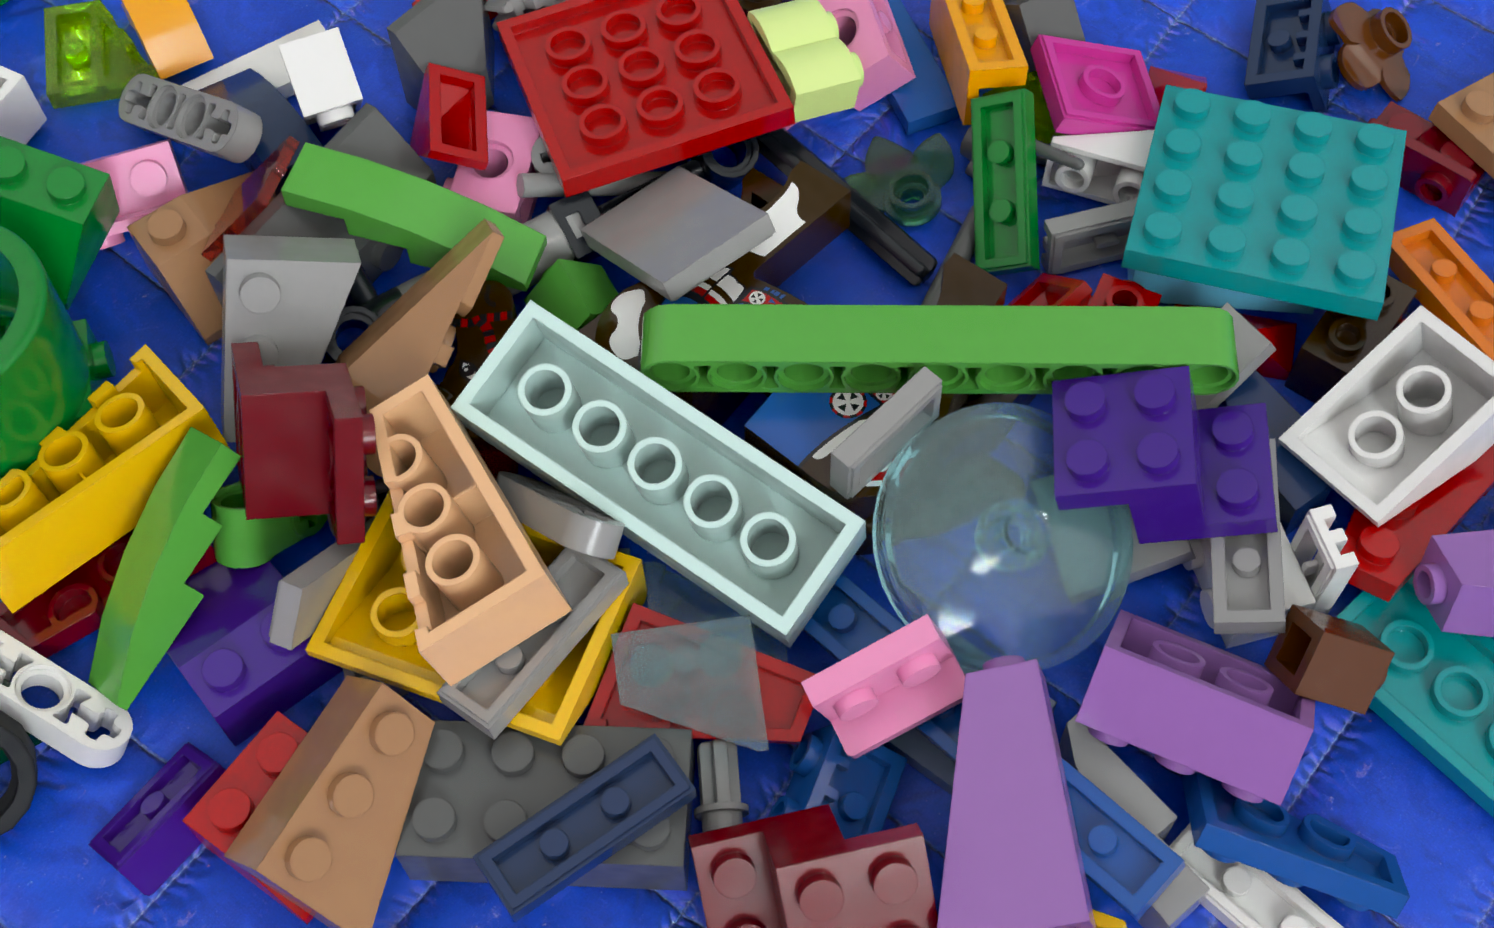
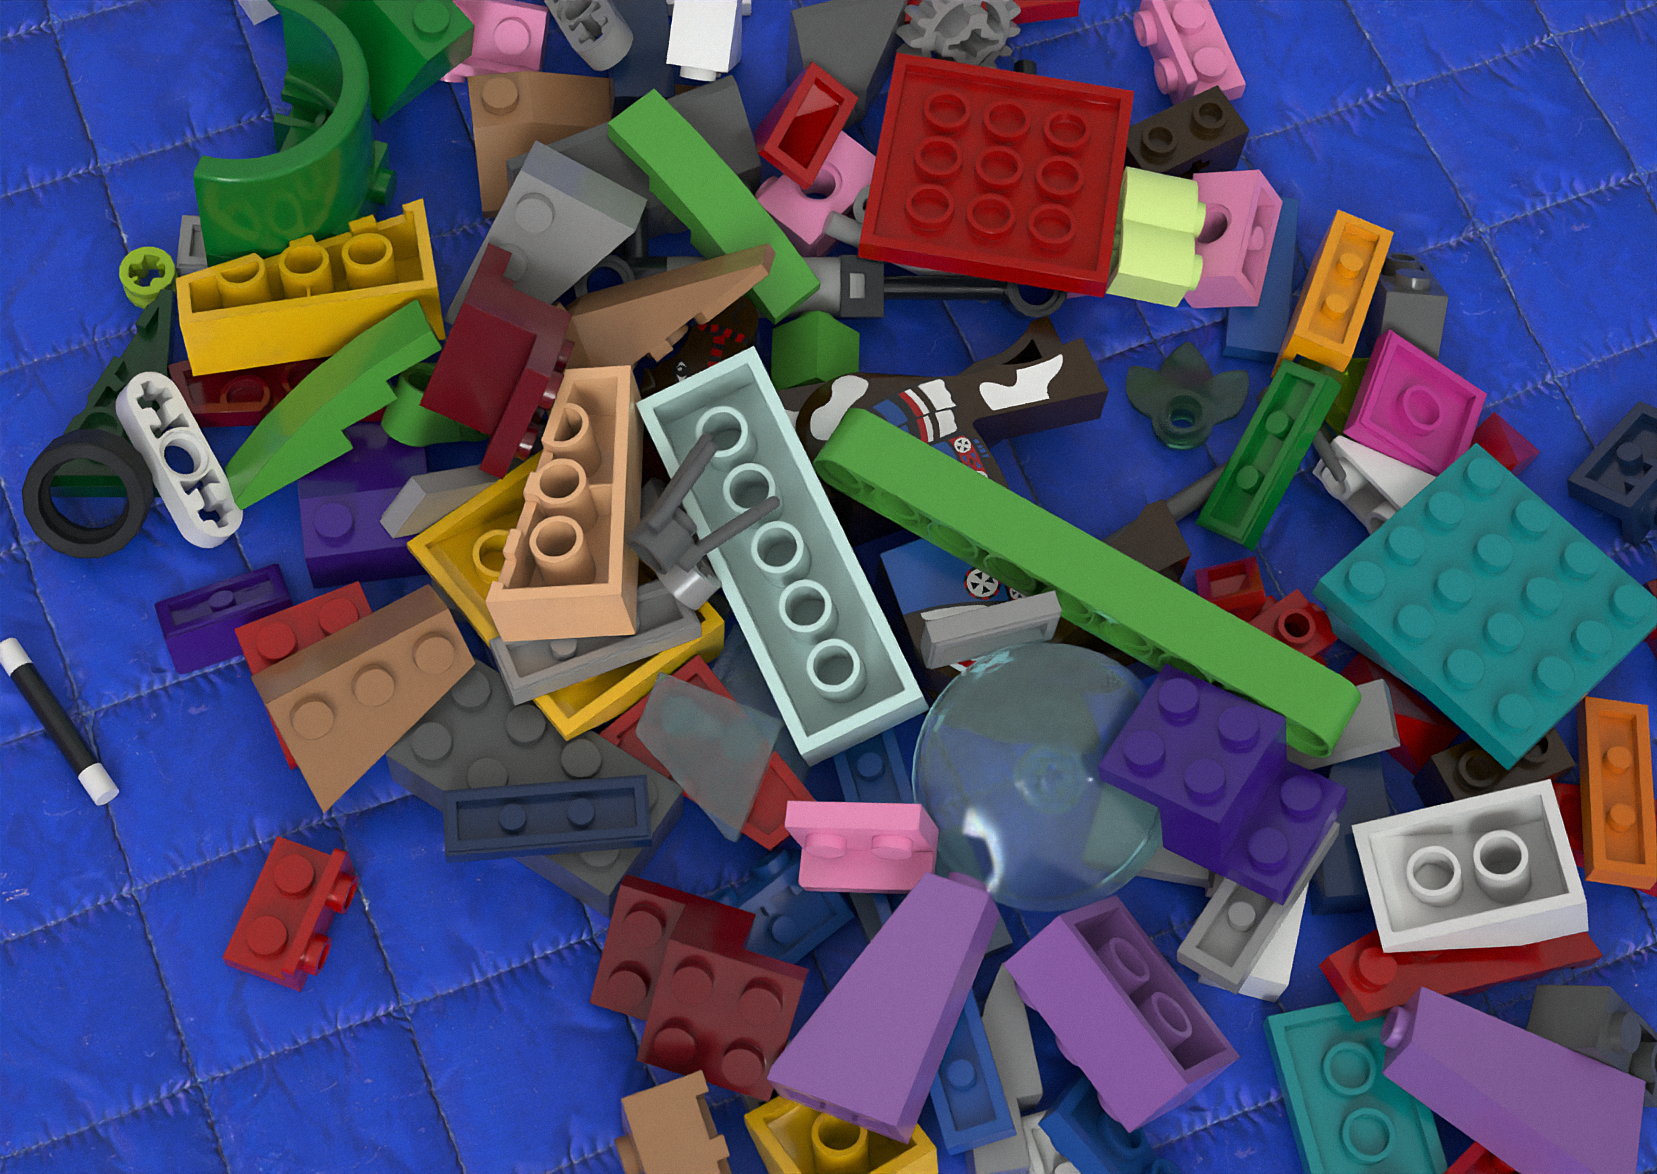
camera: 20 degrees right, 5 degrees up
clear red piece [201,135,300,262] -> none
light grey tile [580,166,776,302] -> none
light grey axle [694,740,749,832] -> none
black axle [756,128,938,287] -> none
light grey tile [1041,198,1138,275] -> none
reddish brown brick [1264,604,1395,715] -> none
white tile [1290,504,1359,614] -> none
none -> dark grey plant [626,432,780,575]

